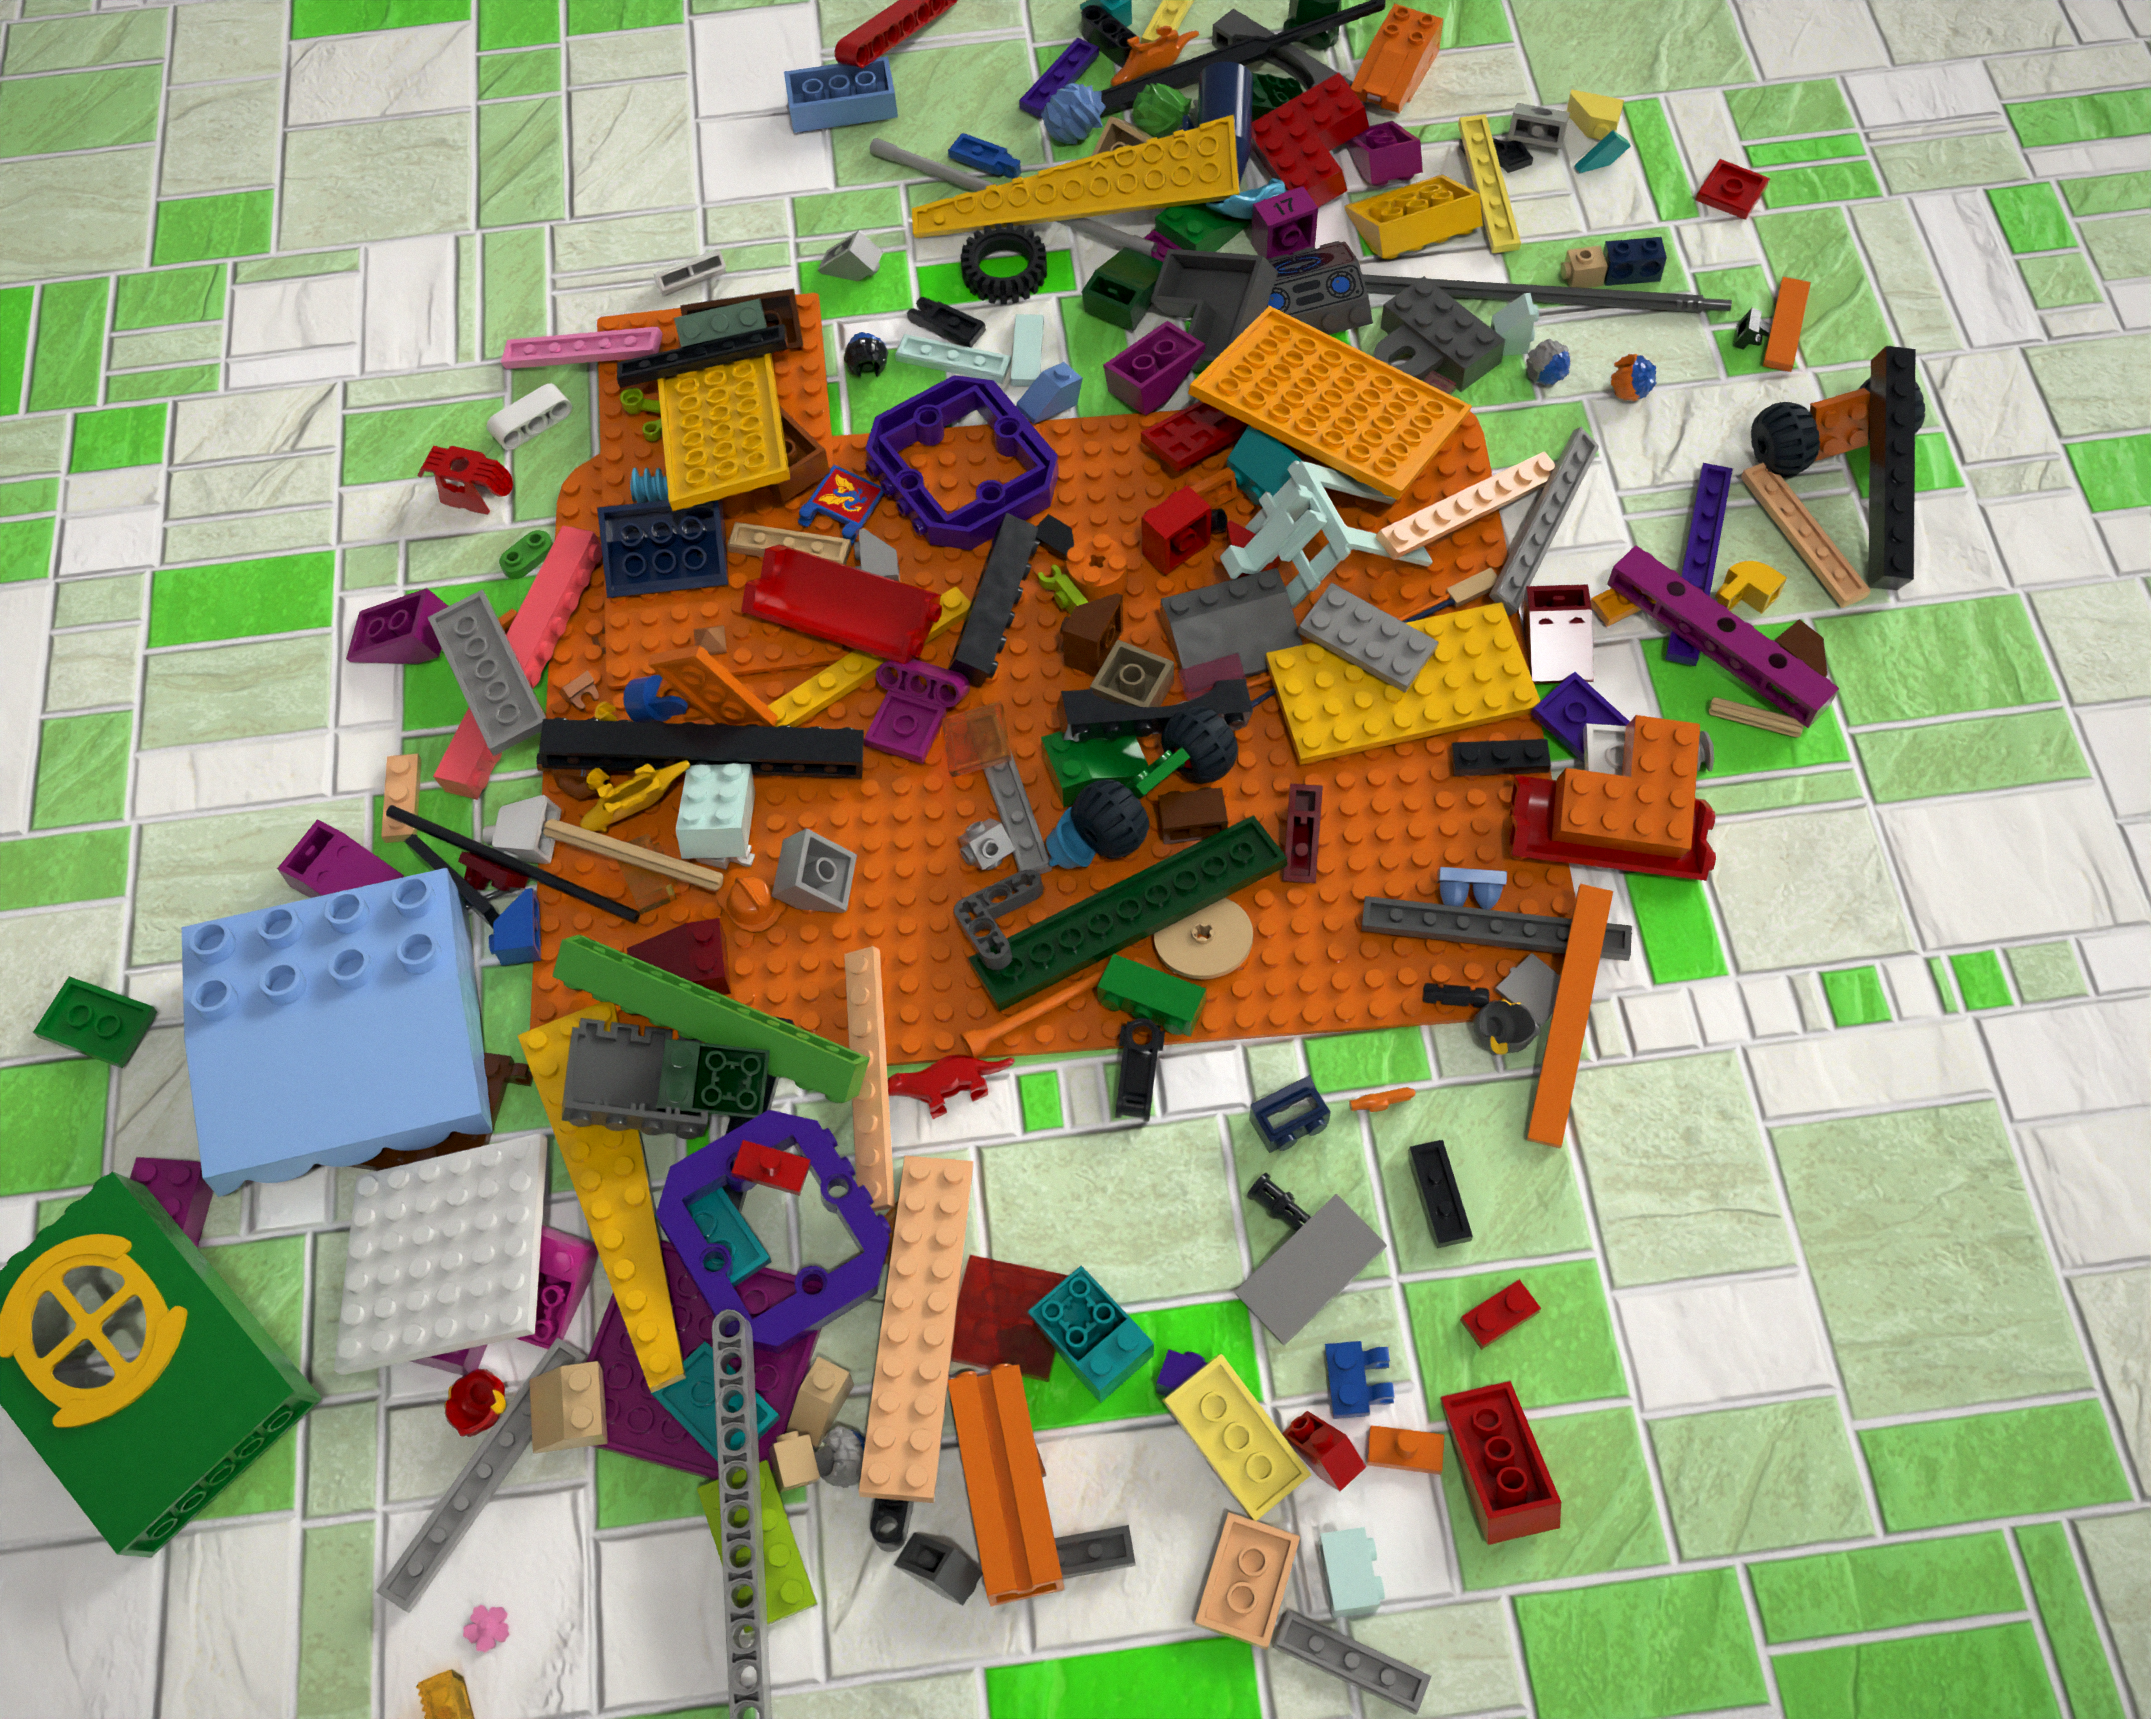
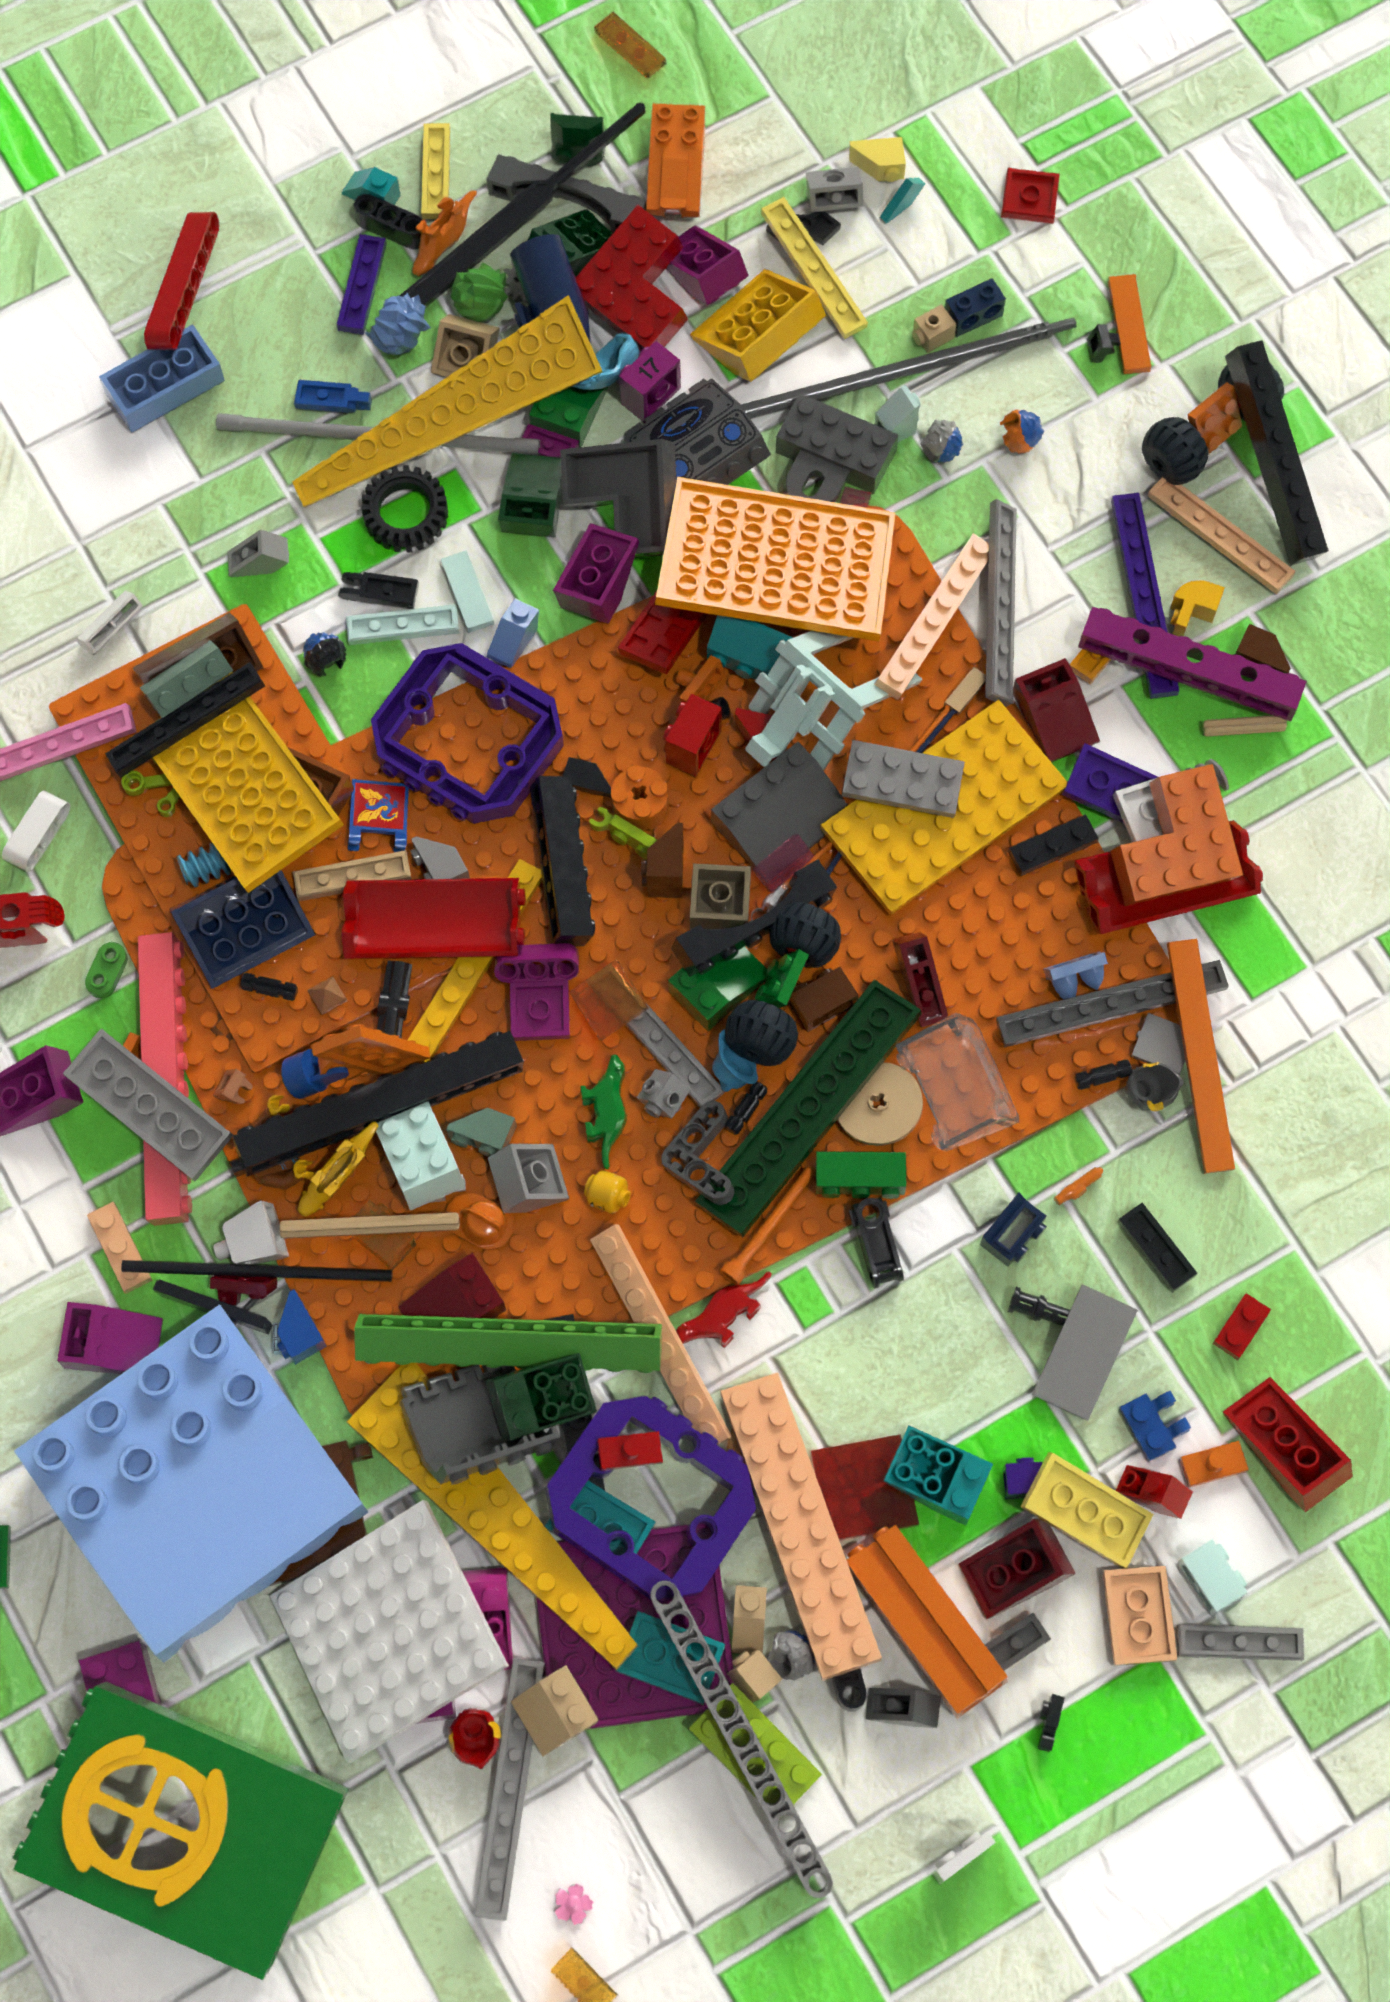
camera: 25 degrees left, 10 degrees up
none -> black axle [240,973,298,1001]
none -> black piece [377,961,413,1038]
none -> sand green slope [446,1108,517,1157]
none -> green animal [581,1054,627,1169]
none -> yellow head [584,1170,631,1214]
none -> black axle [725,1081,767,1135]
none -> clear windscreen [895,1013,1019,1151]
none -> dark red slope [958,1519,1076,1619]
none -> black plate [1038,1694,1065,1753]

